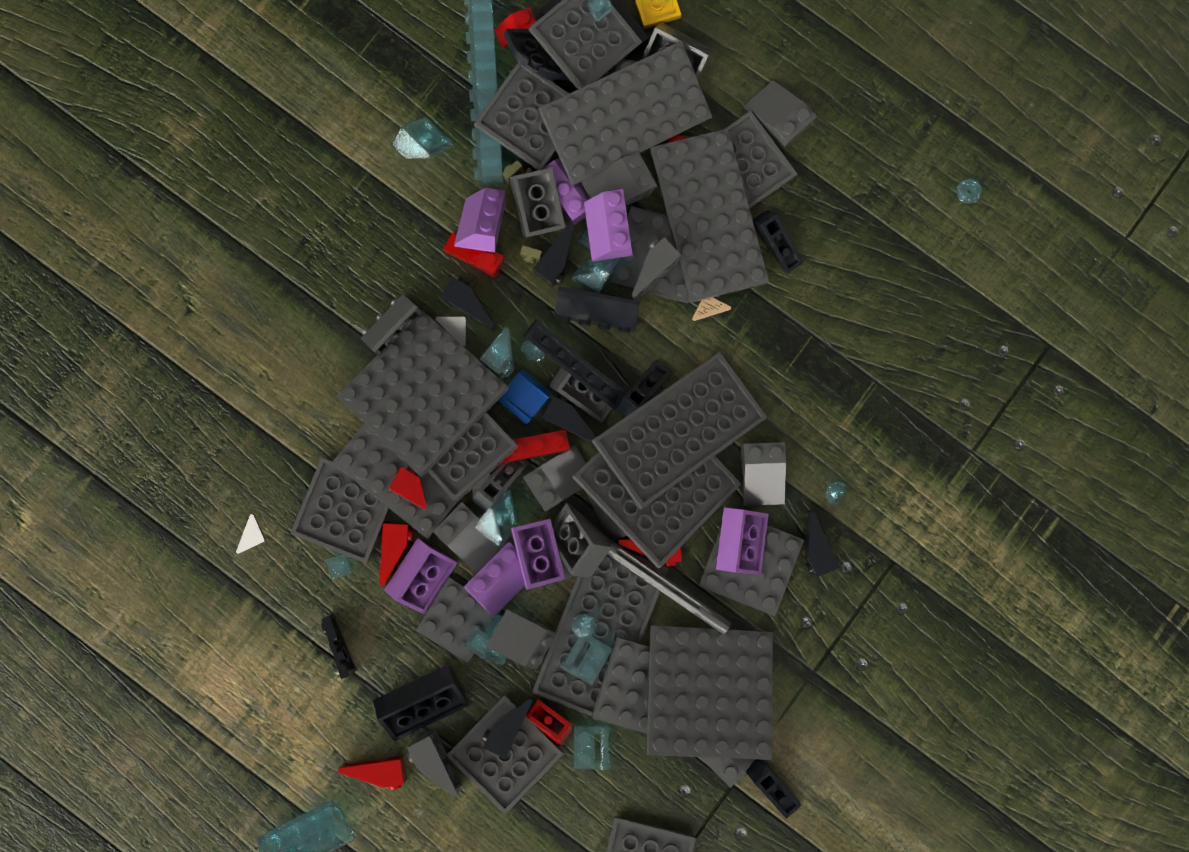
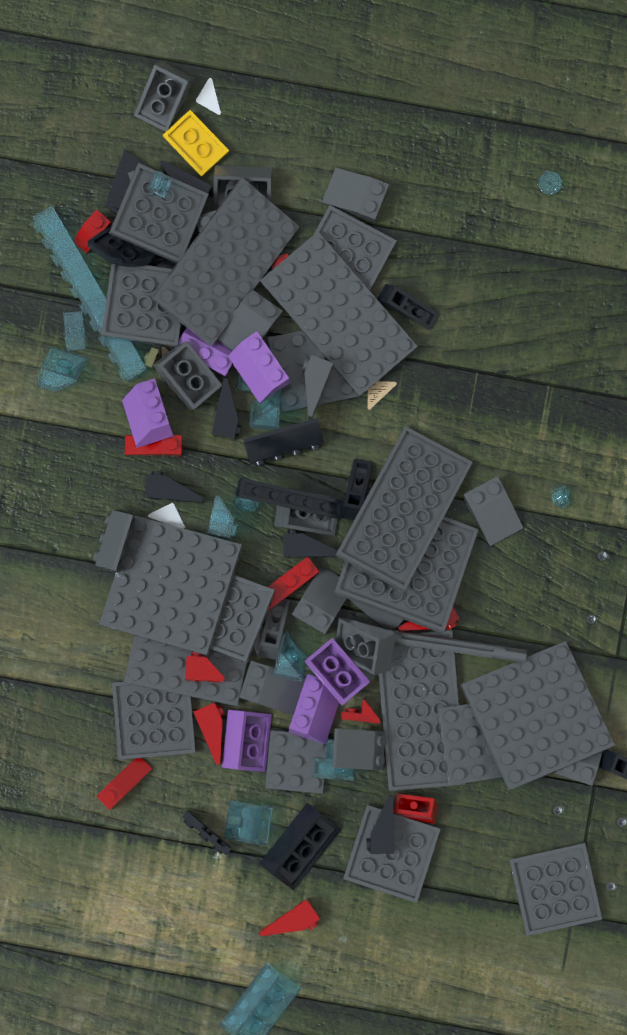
camera: 25 degrees left, 0 degrees up
white sticker [236,514,264,554] -> none
clear light blue plate [326,555,353,580] -> none
dark grey slope [406,729,462,796] -> none
blue slope [498,369,553,424] -> none
olive plate [520,245,543,264] -> none
clear light blue plate [559,630,613,686] -> none
clear light blue plate [571,614,597,637] -> none
clear light blue plate [574,726,611,770] -> none
dark grey plate [698,525,804,616] -> none
medium lavender slope [716,508,769,575] -> none
black slope [805,511,840,578] -> none
none -> clear light blue plate [63,311,86,351]
none -> red slope [96,758,153,810]
none -> clear light blue slope [224,800,273,846]
none -> red slope [341,698,380,724]

